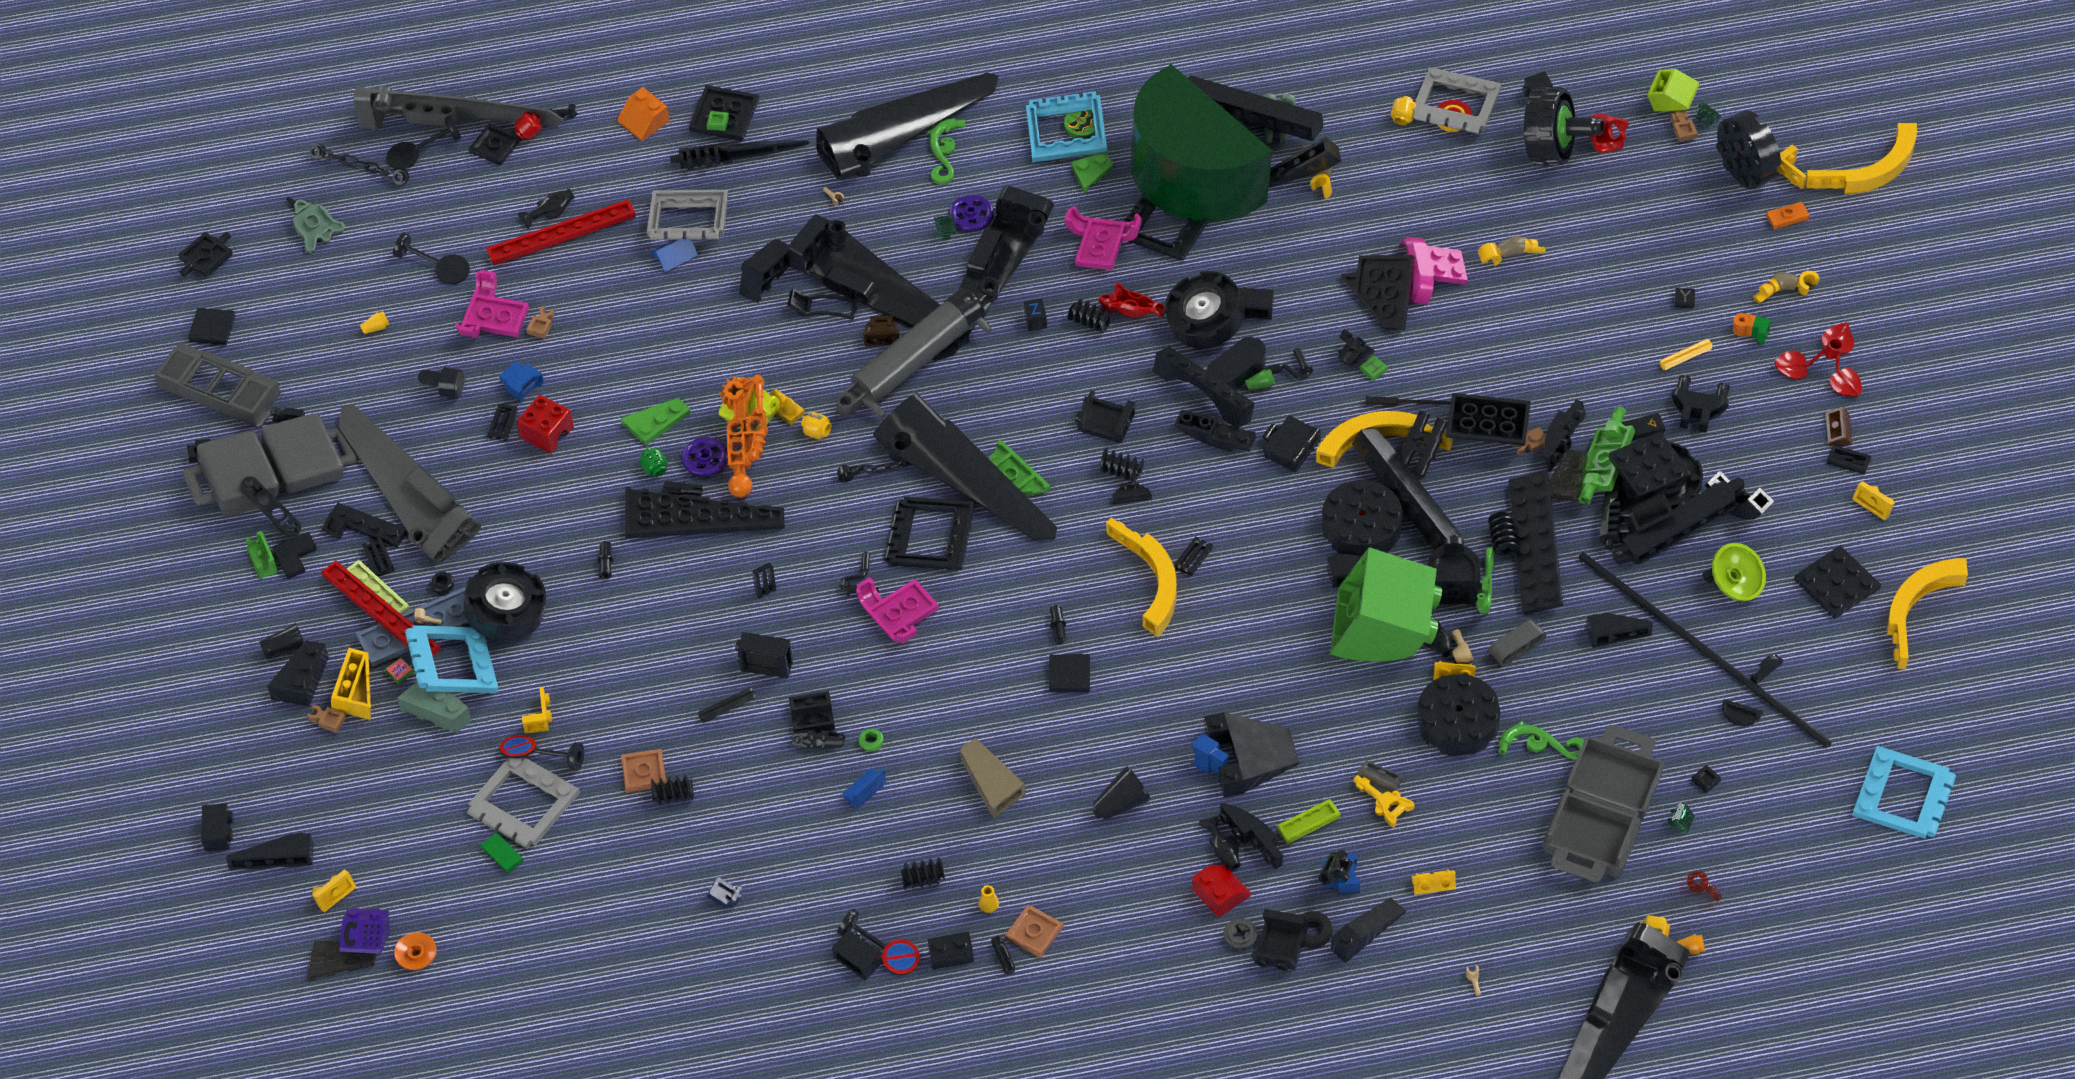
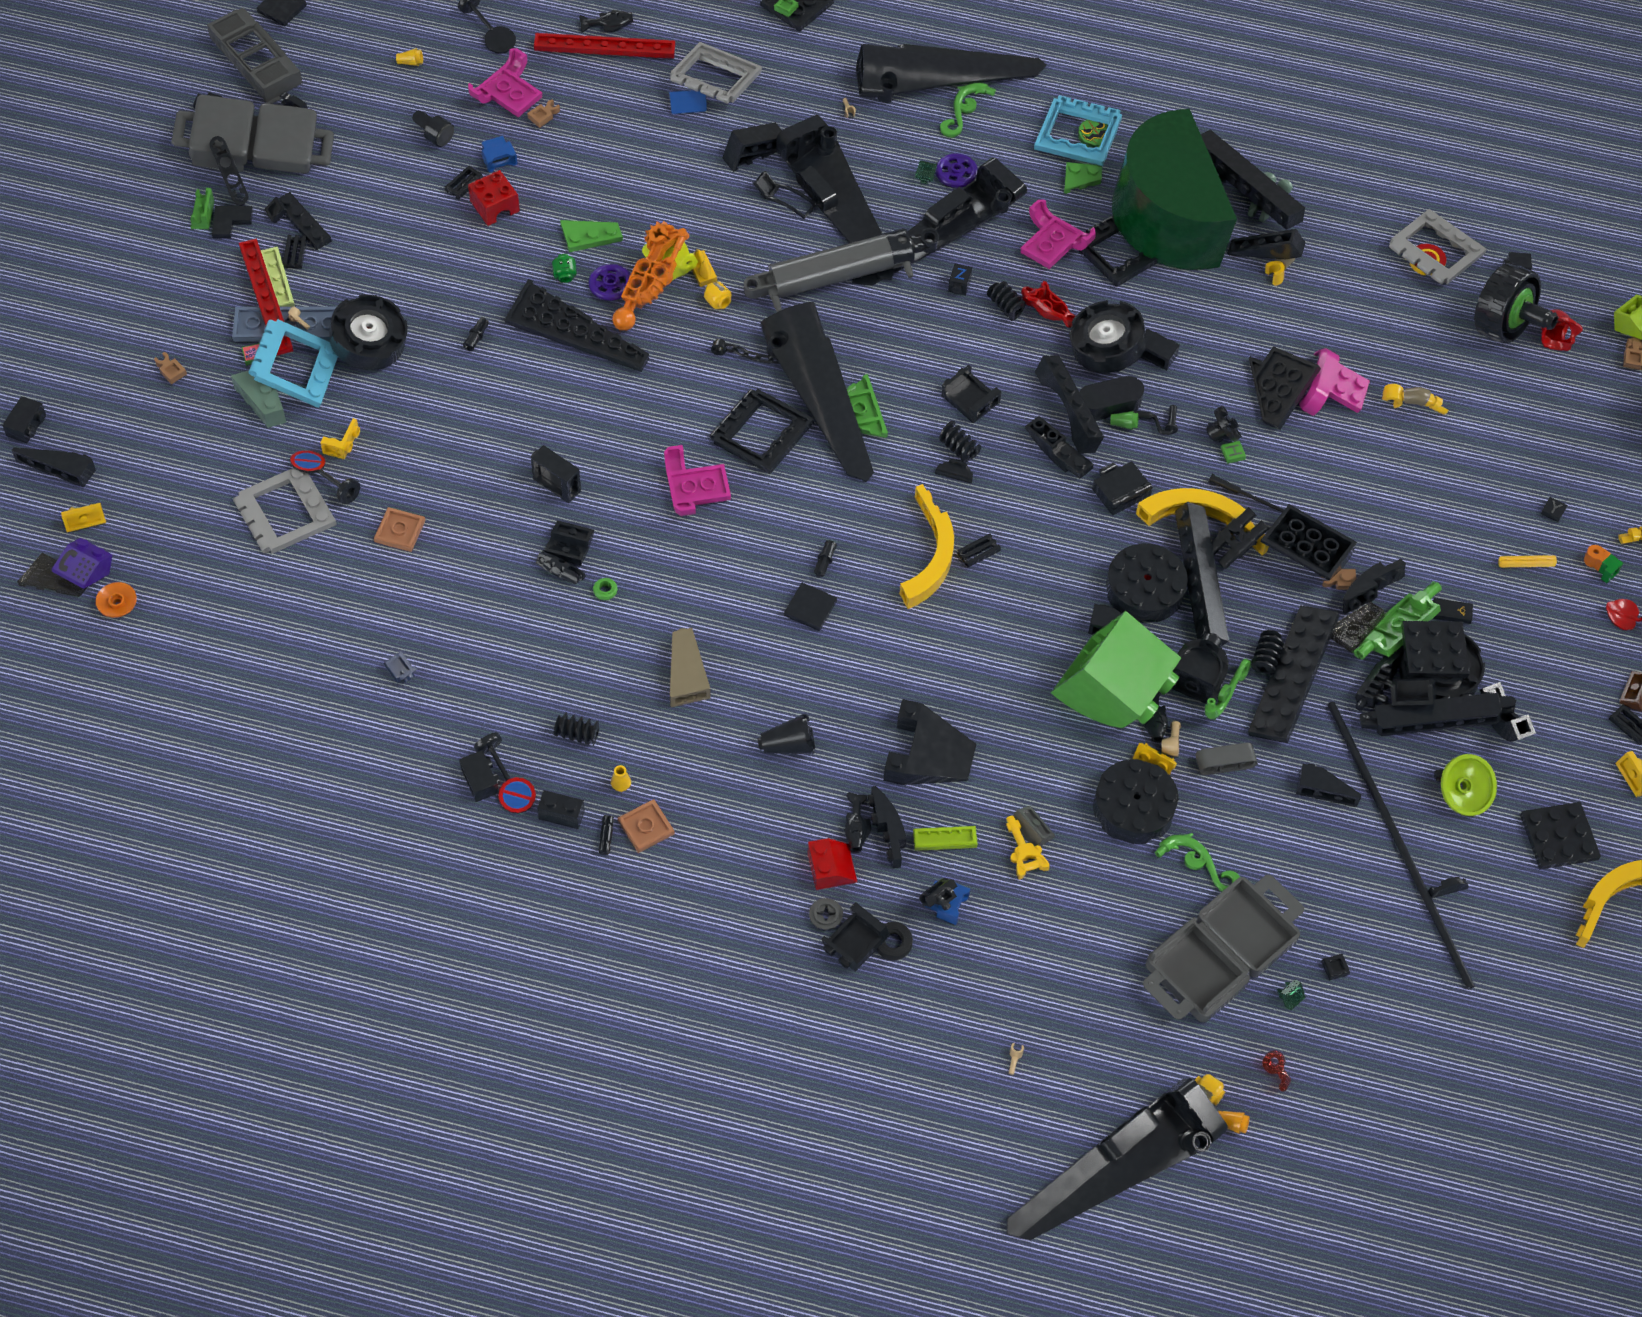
camera: 20 degrees right, 5 degrees up
black plant [259,622,304,659] -> none
black wedge [267,640,329,707] -> none
yellow wedge [331,648,371,720] -> none
dark grey panel [338,404,481,562] -> none
black piece [430,572,455,594] -> none
green tile [480,833,524,874] -> none
black piece [650,774,695,805] -> none
black axle [663,481,703,496] -> none
black piece [670,140,810,170] -> none
black axle [698,687,755,722] -> none
black tile [752,562,776,599] -> none
black piece [840,552,879,596] -> none
blue panel [842,767,887,809] -> none
dark brown piece [863,315,900,346] -> none
blue piece [1191,733,1229,774] -> none
black slope [1331,898,1406,963] -> none
yellow head [1390,96,1416,125] -> none
yellow hinge [1411,869,1456,895] -> none
black connector [1672,375,1730,433] -> none
black tile [1722,699,1763,726] -> none
medium azure hinge [1852,746,1956,839] -> none

